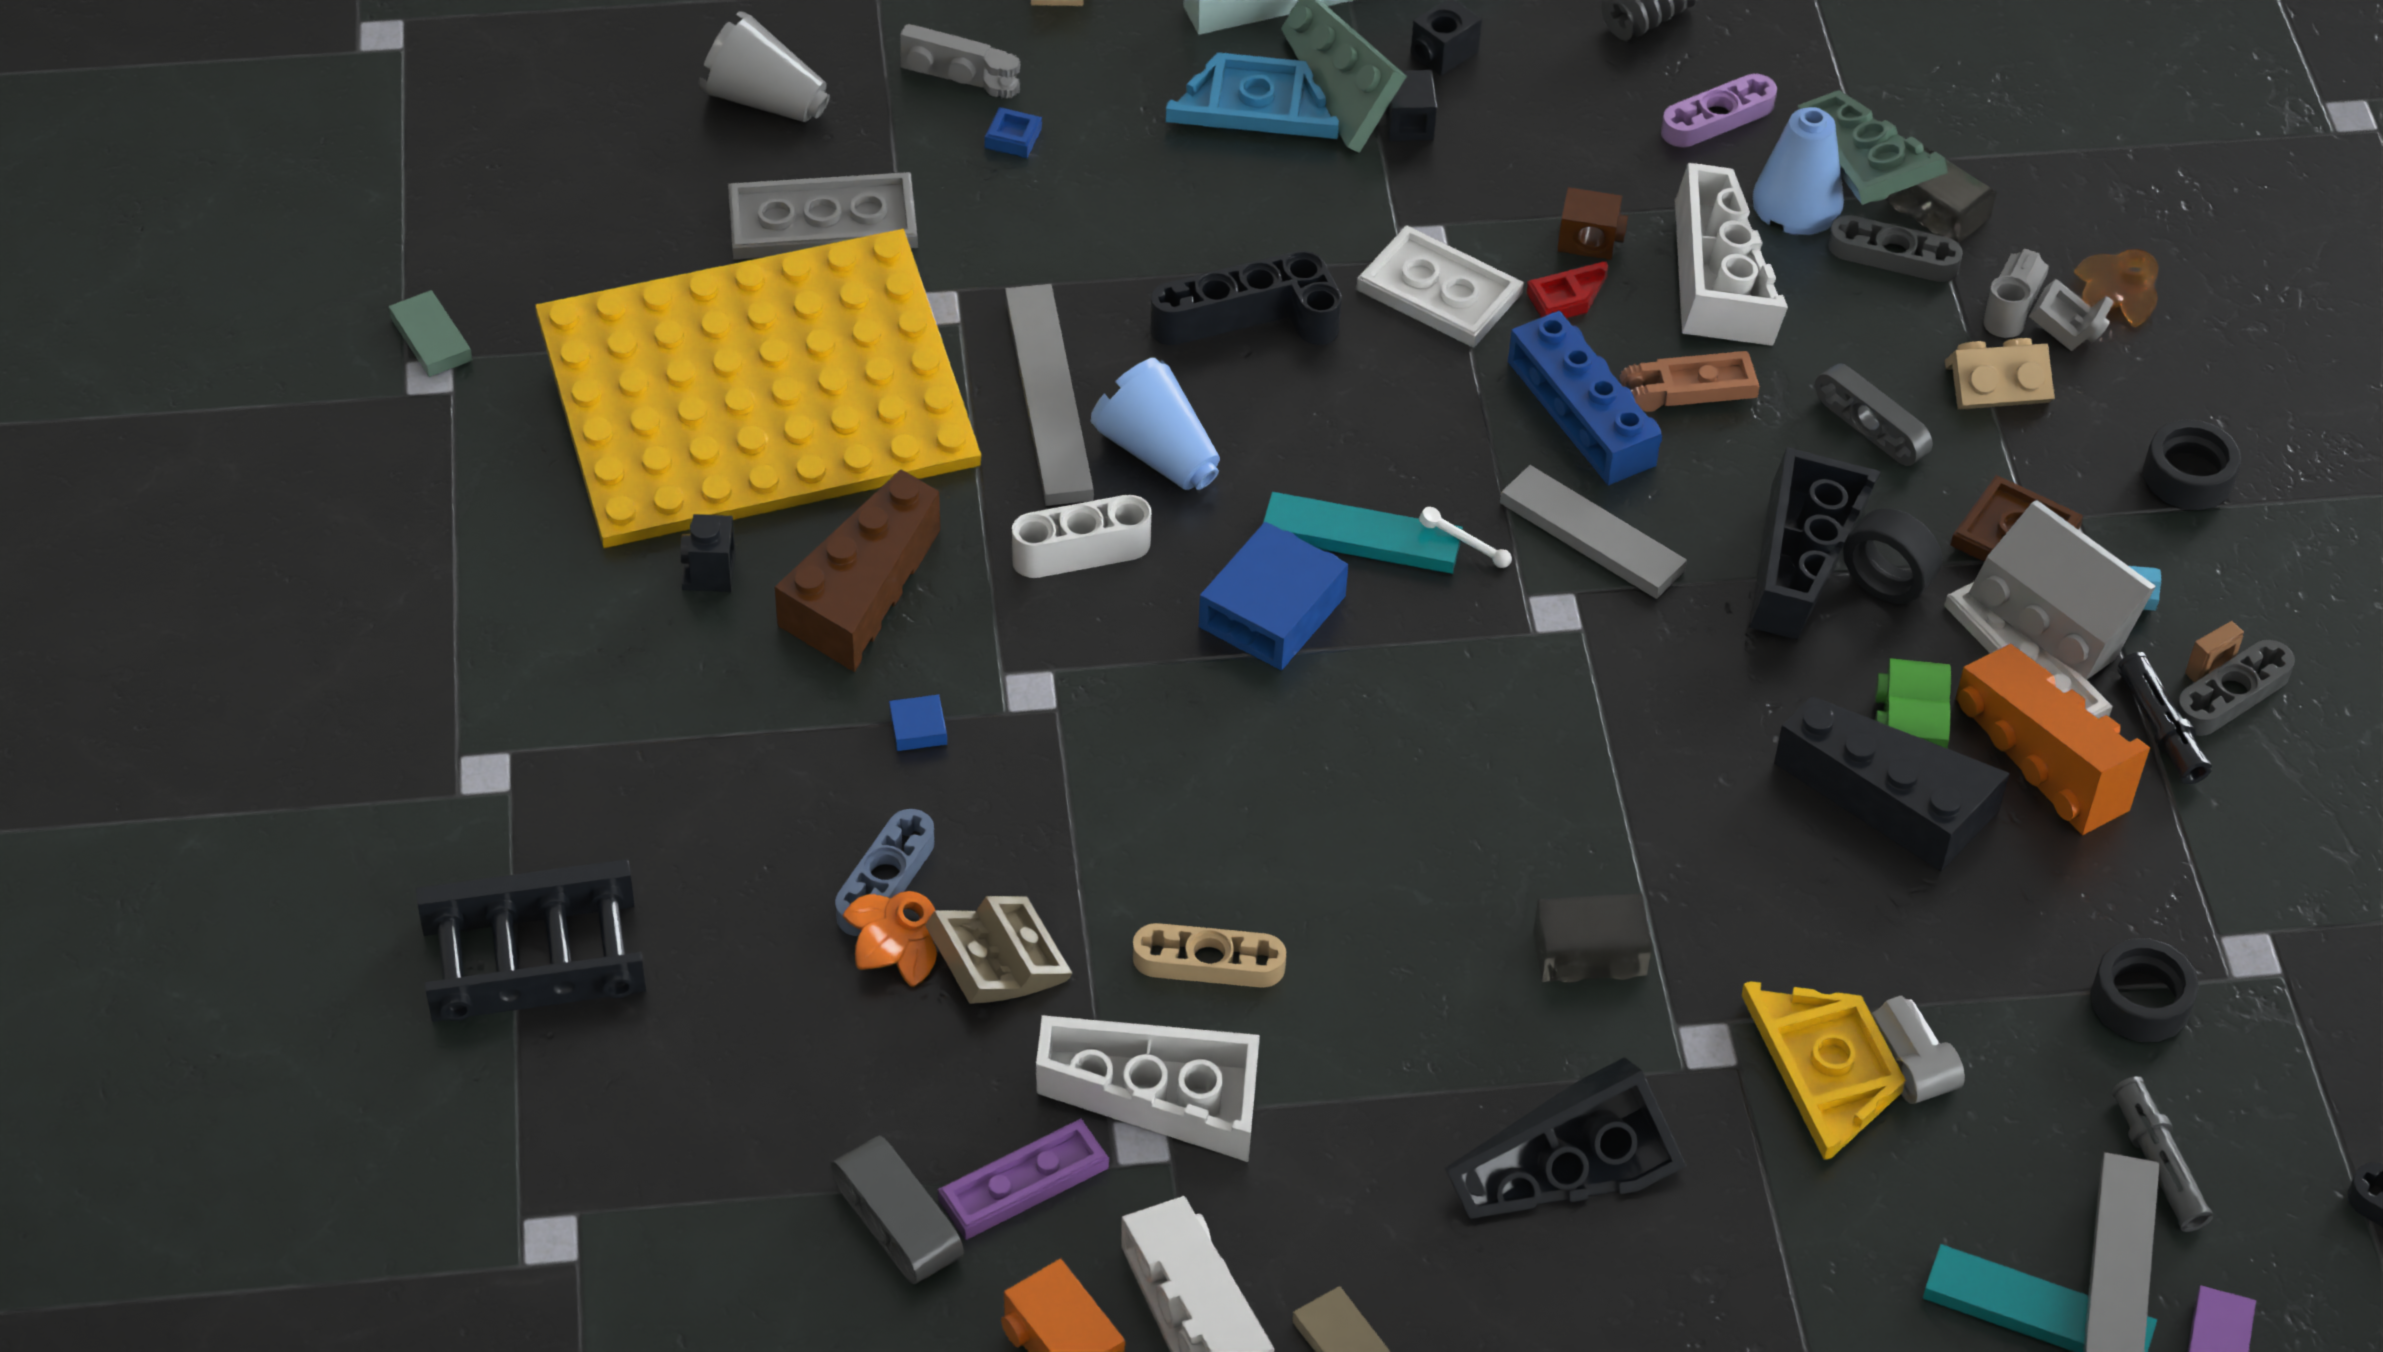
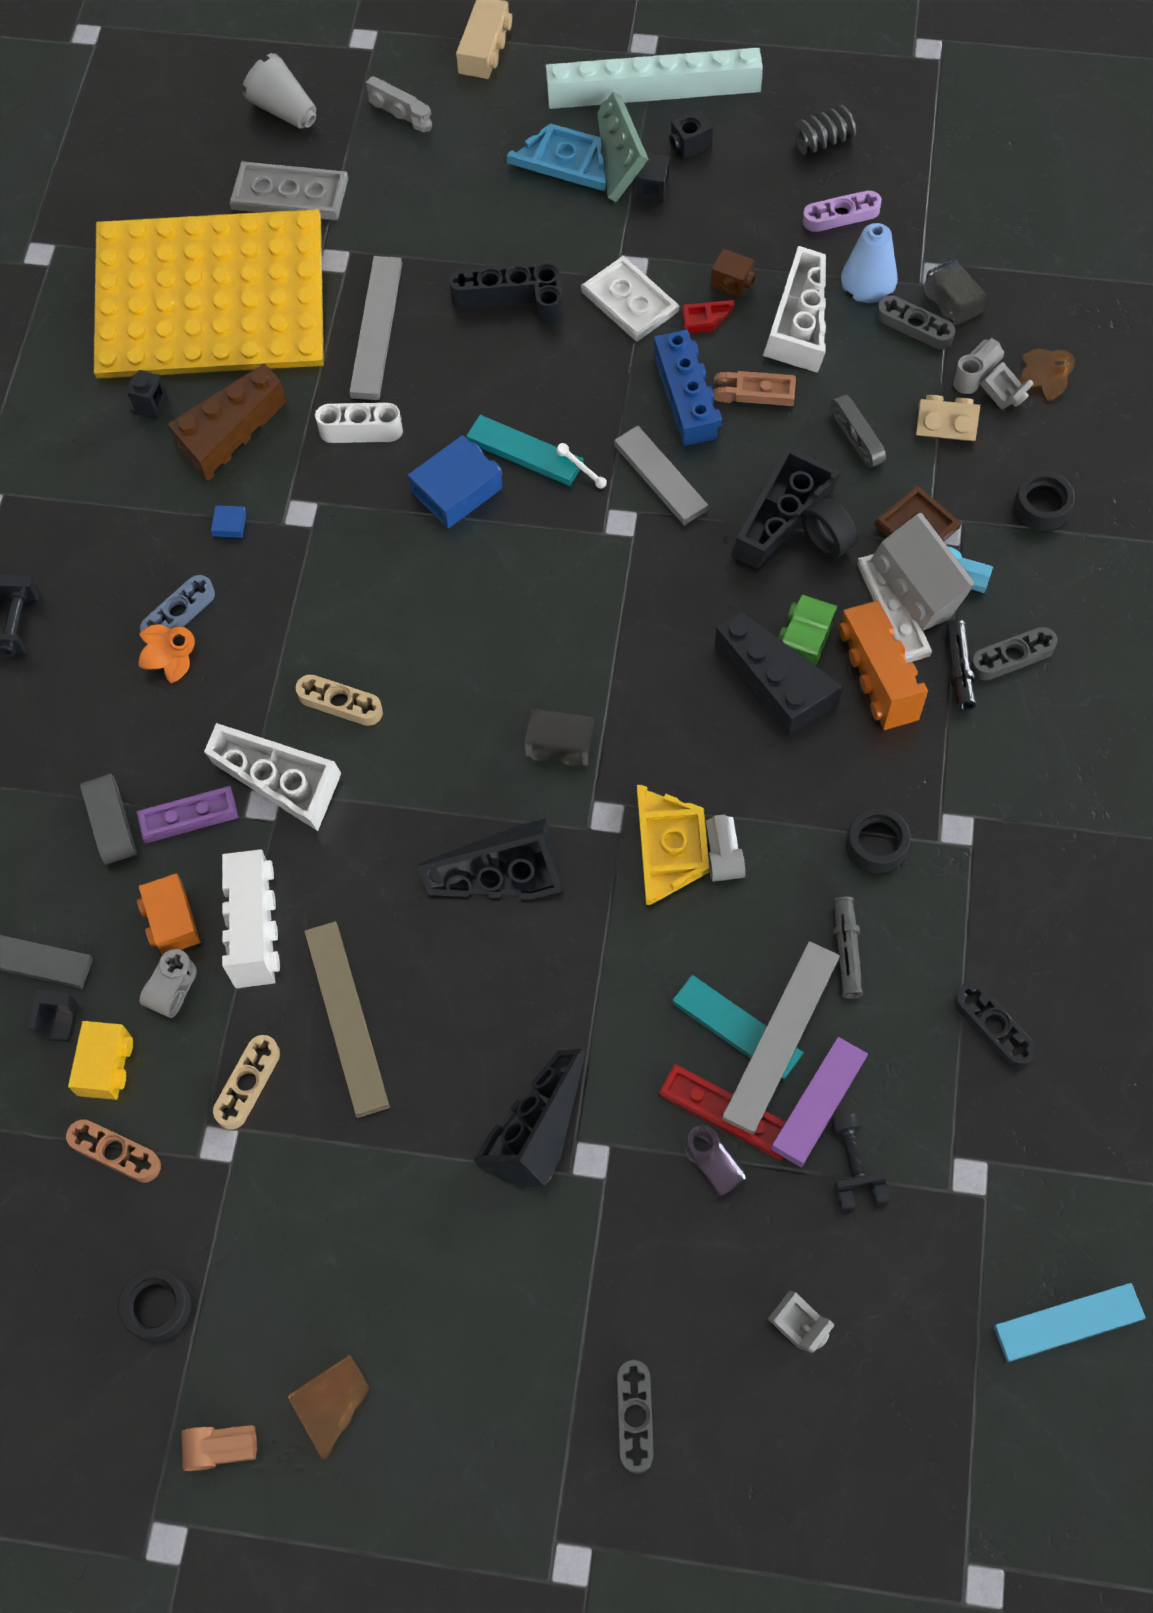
camera: 20 degrees right, 15 degrees up
sand green tile [388,290,473,377] -> none
dark tan slope [925,896,1072,1003] -> none
blue tile [985,107,1042,158] -> none
light blue cone [1091,358,1220,490] -> none
sand green wing [1798,90,1948,205] -> none
medium nougat tile [2185,621,2244,682] -> none

